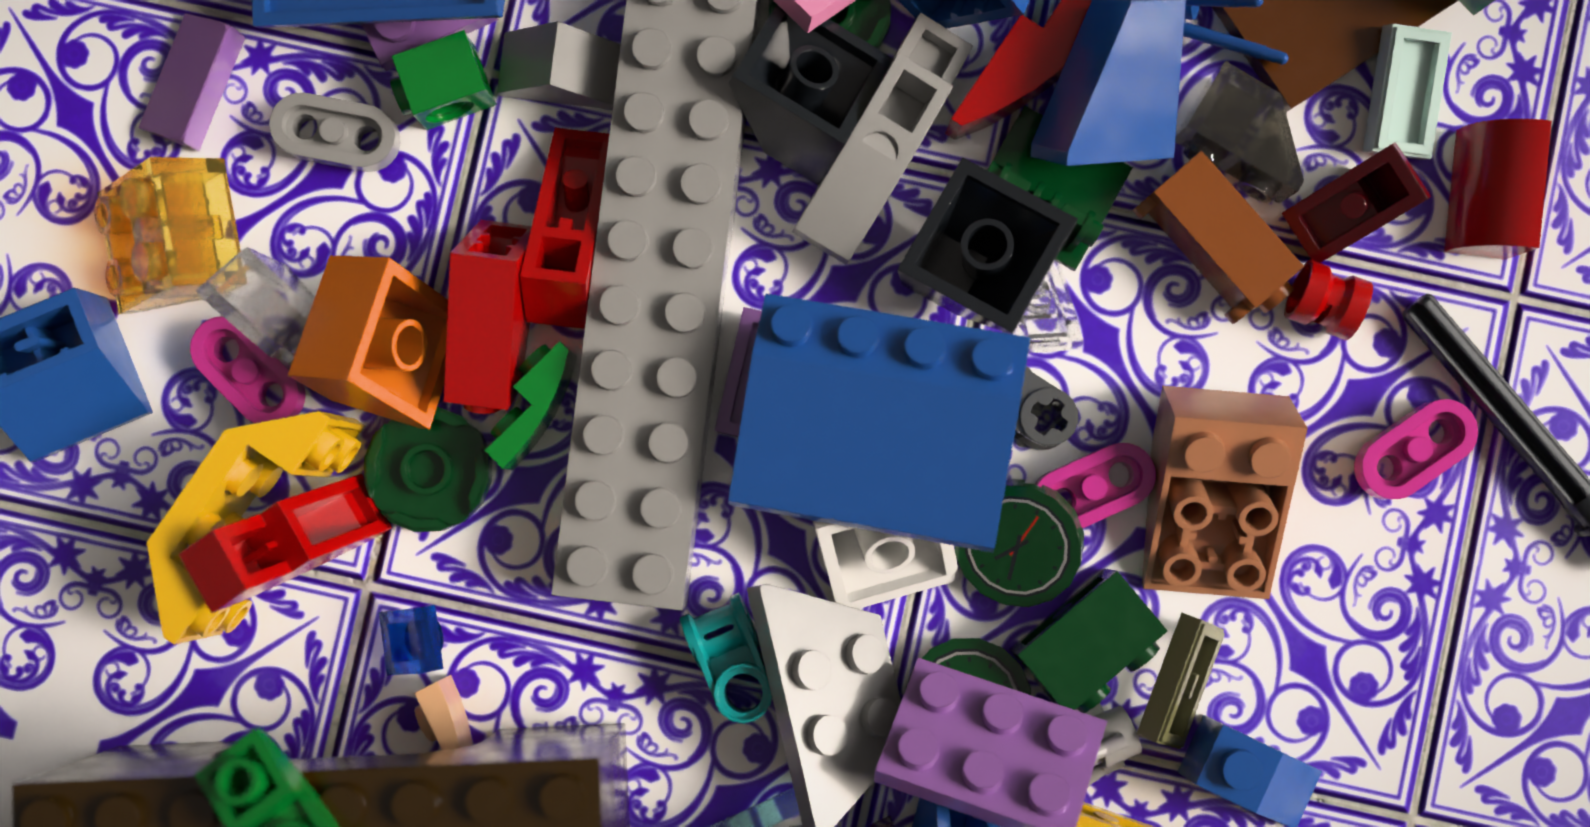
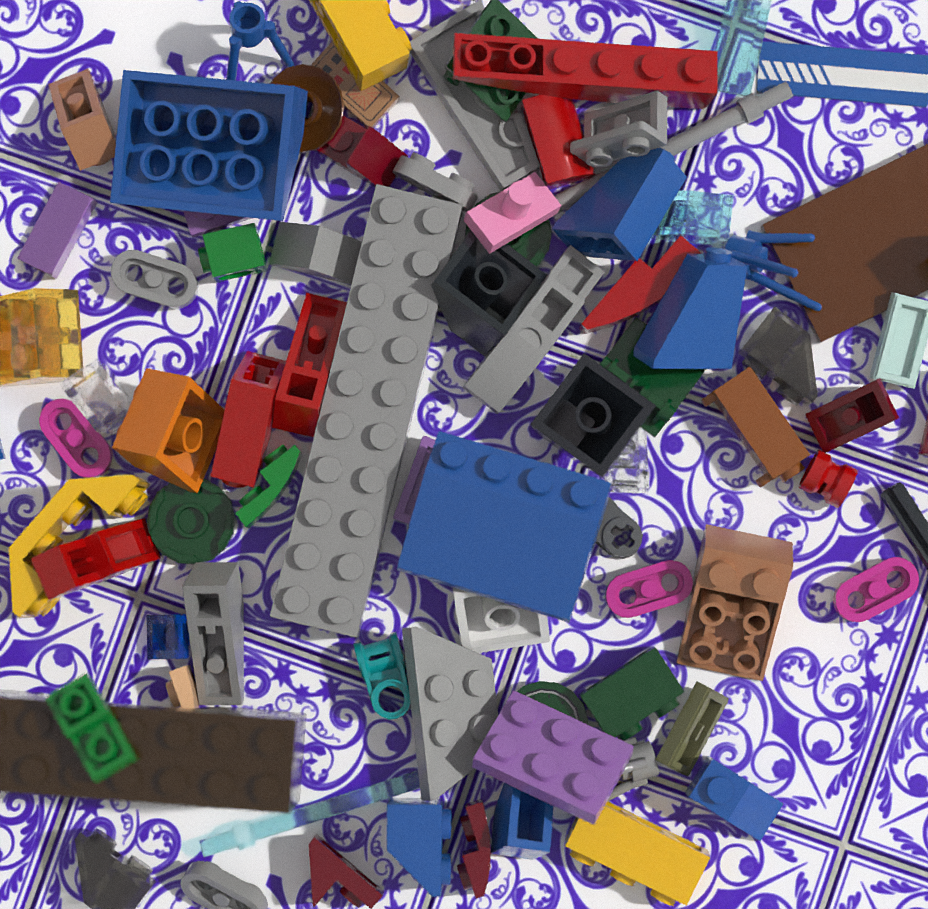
camera: 10 degrees right, 0 degrees up
dark green tile [955,479,1084,607] -> none
none -> light grey slope [182,562,244,705]

